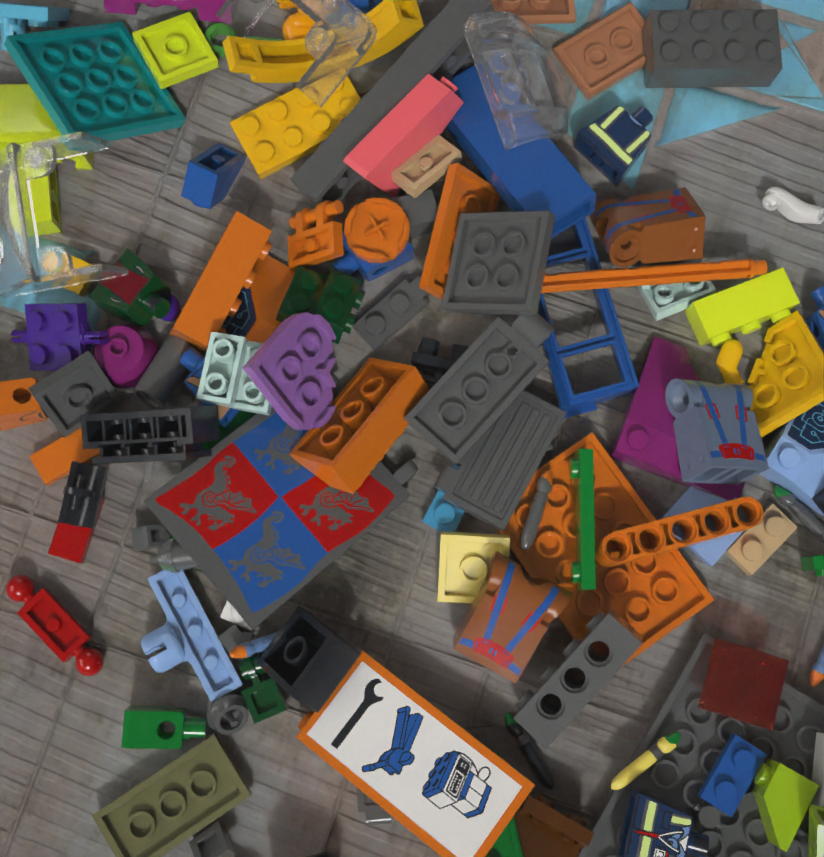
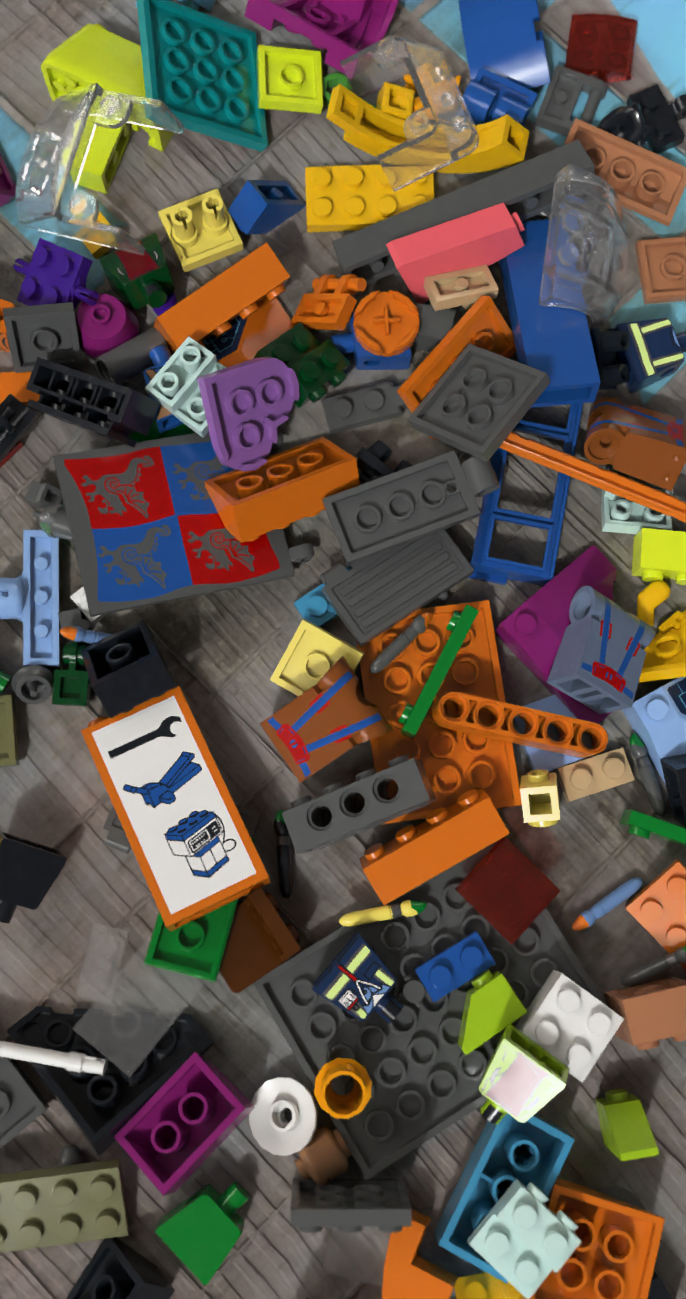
camera: 20 degrees right, 0 degrees up
none -> light yellow plate [158,188,244,273]
none -> orange brick [360,788,510,905]
none -> yellow slope [376,82,415,122]
none -> light yellow brick [520,769,560,827]
none -> black hips [590,328,630,390]

